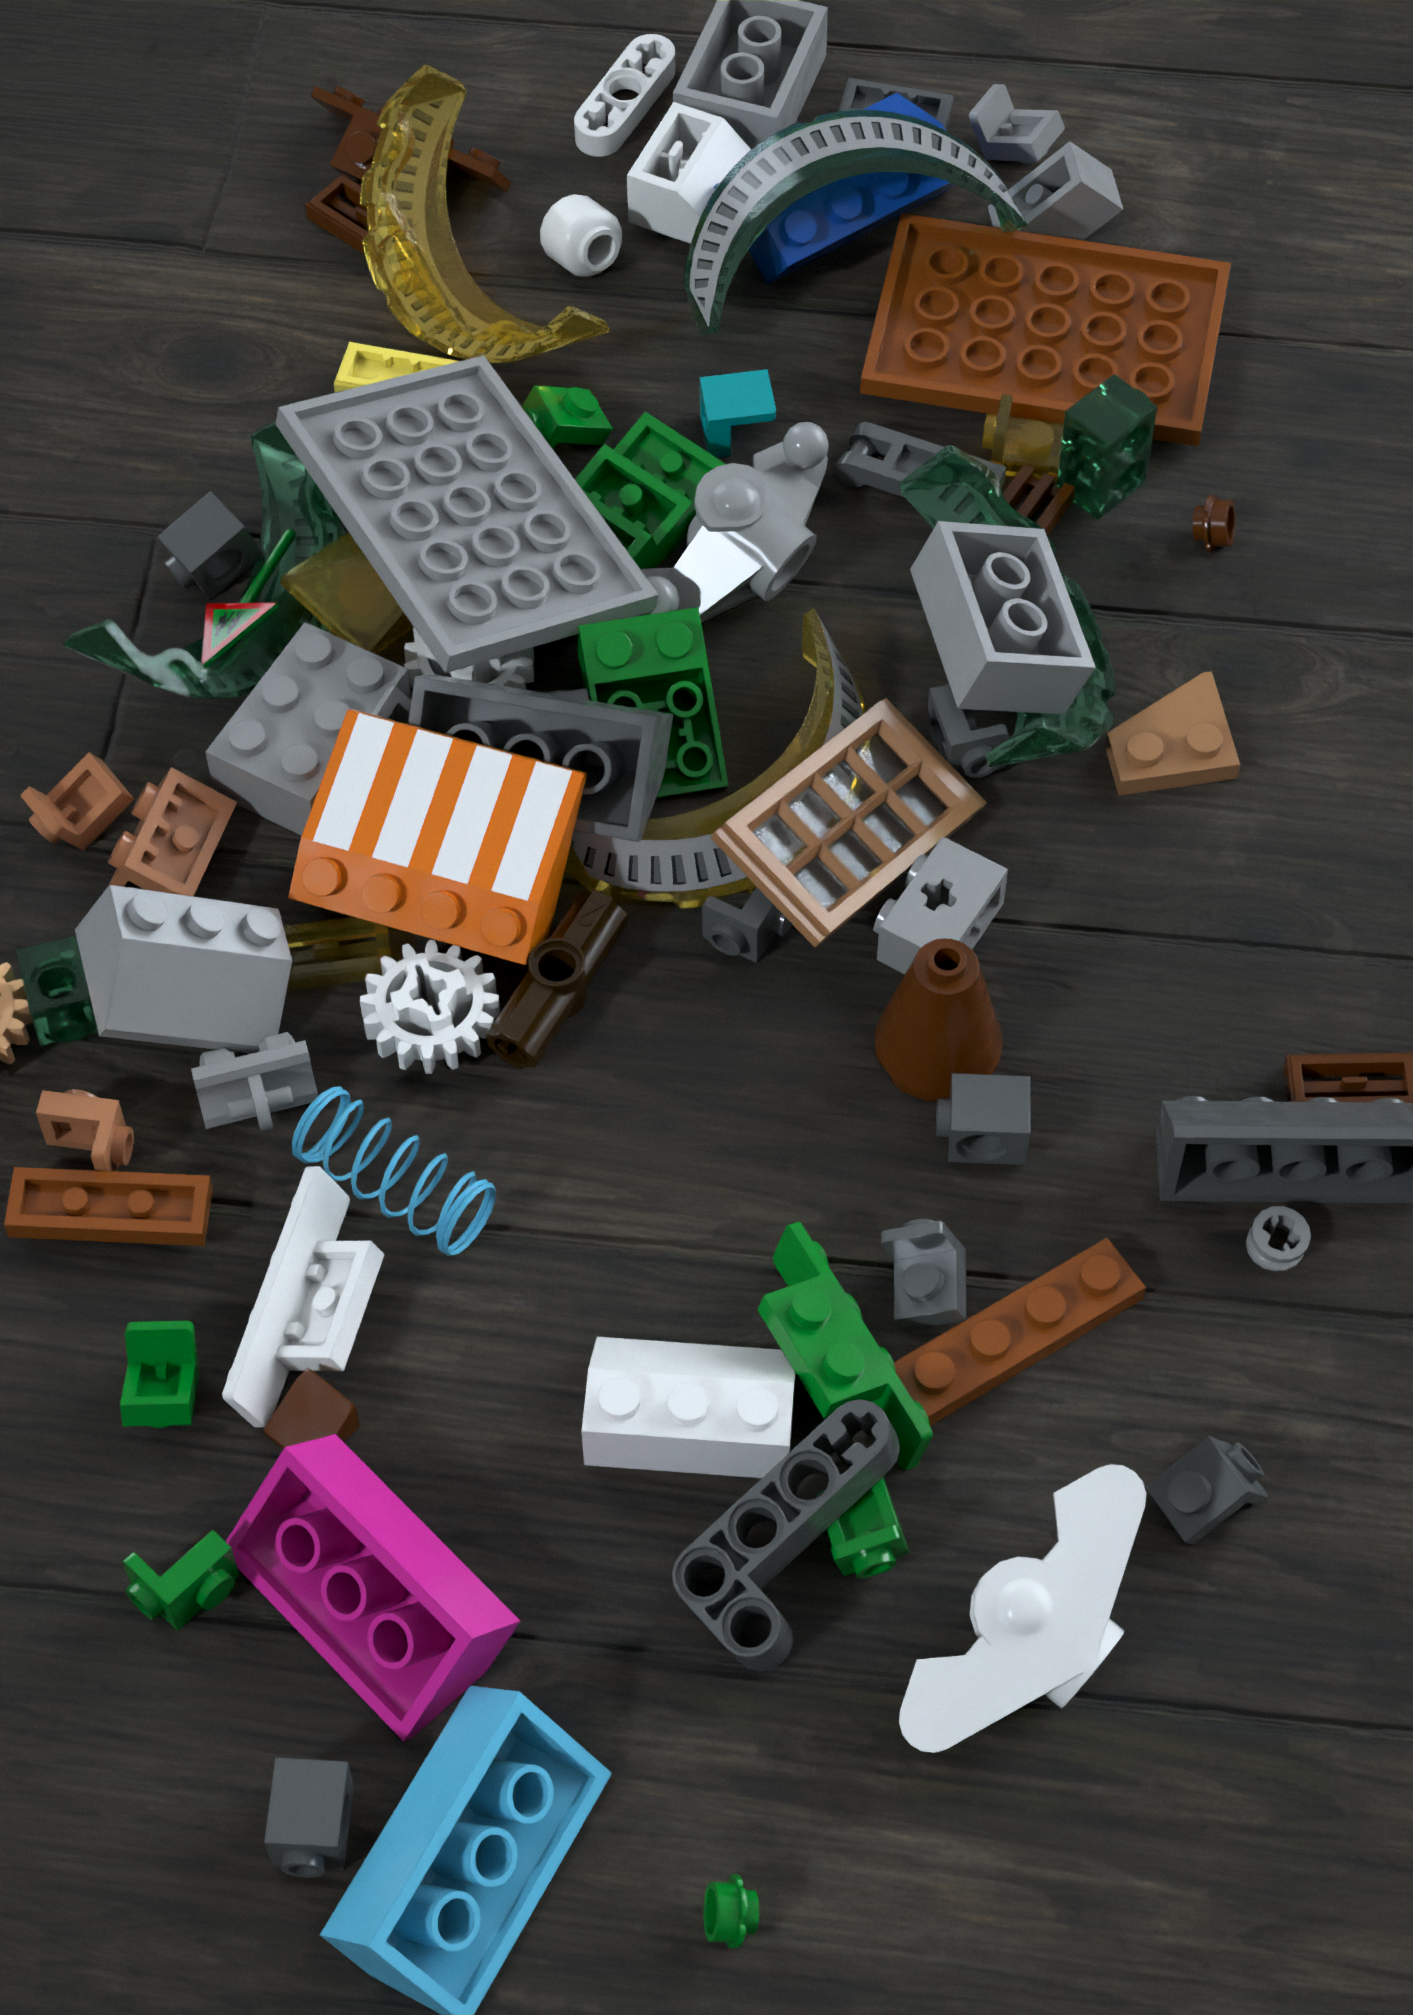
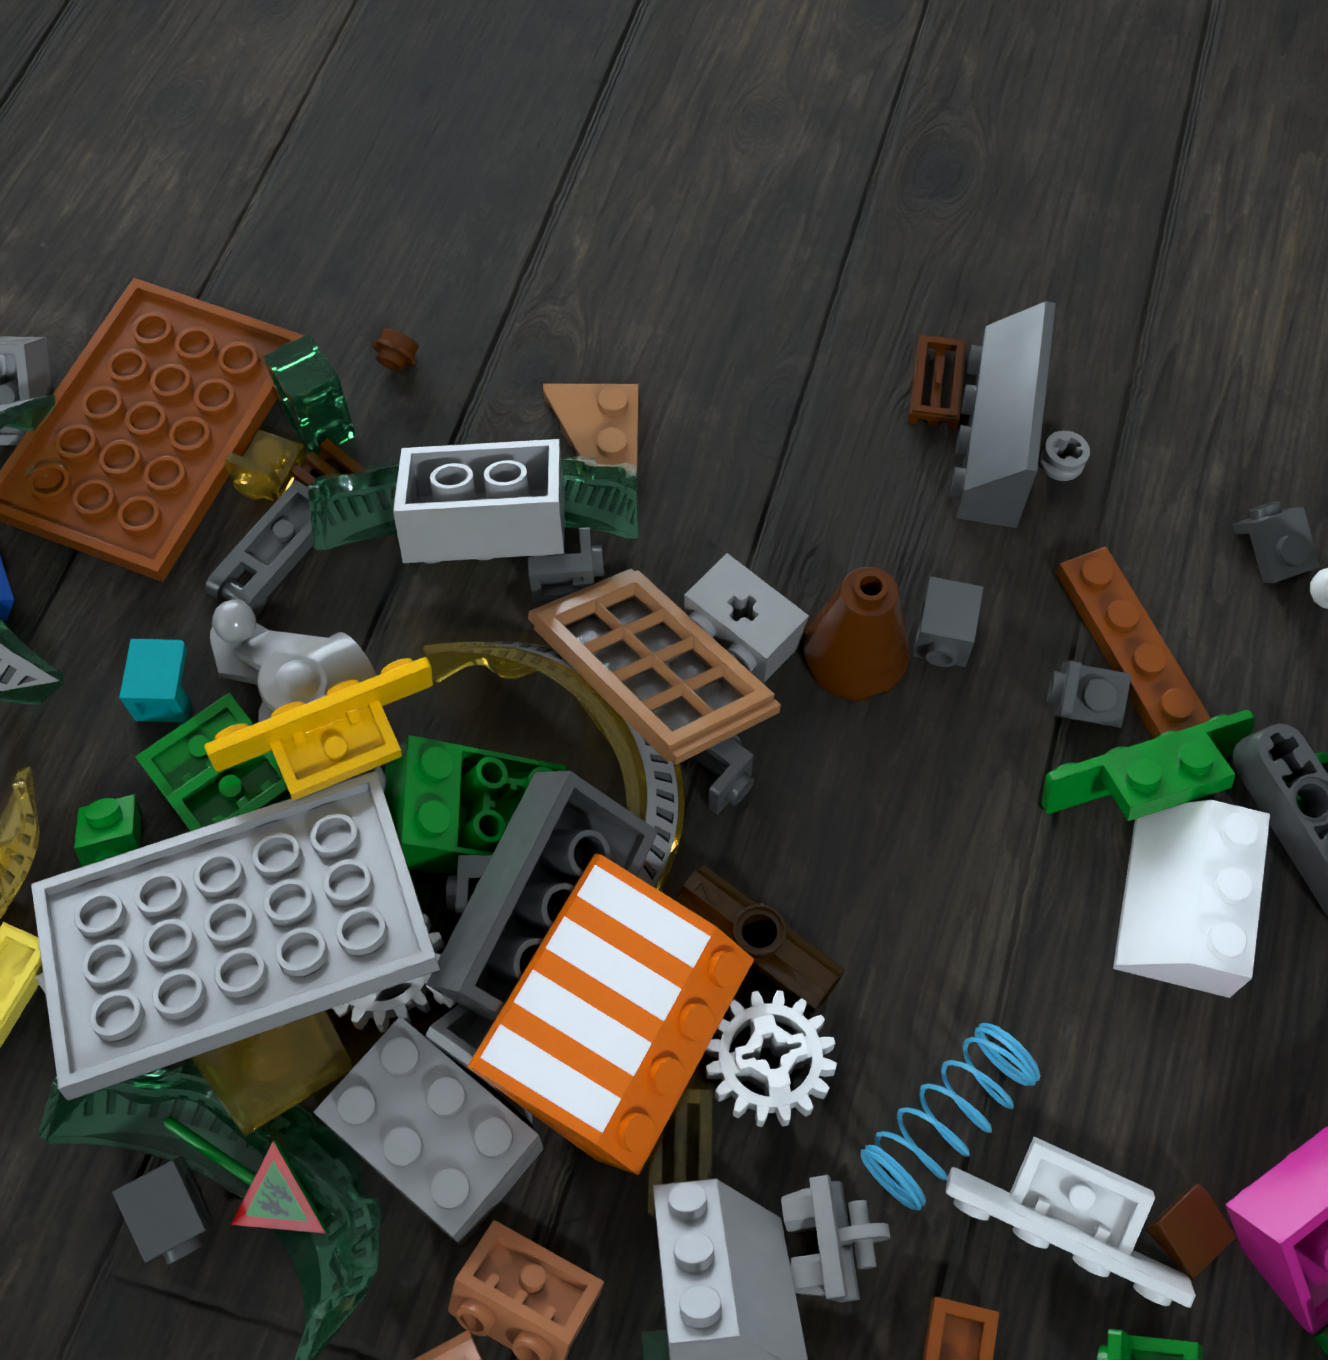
camera: 80 degrees left, 5 degrees up
none -> yellow bracket [204,657,433,801]

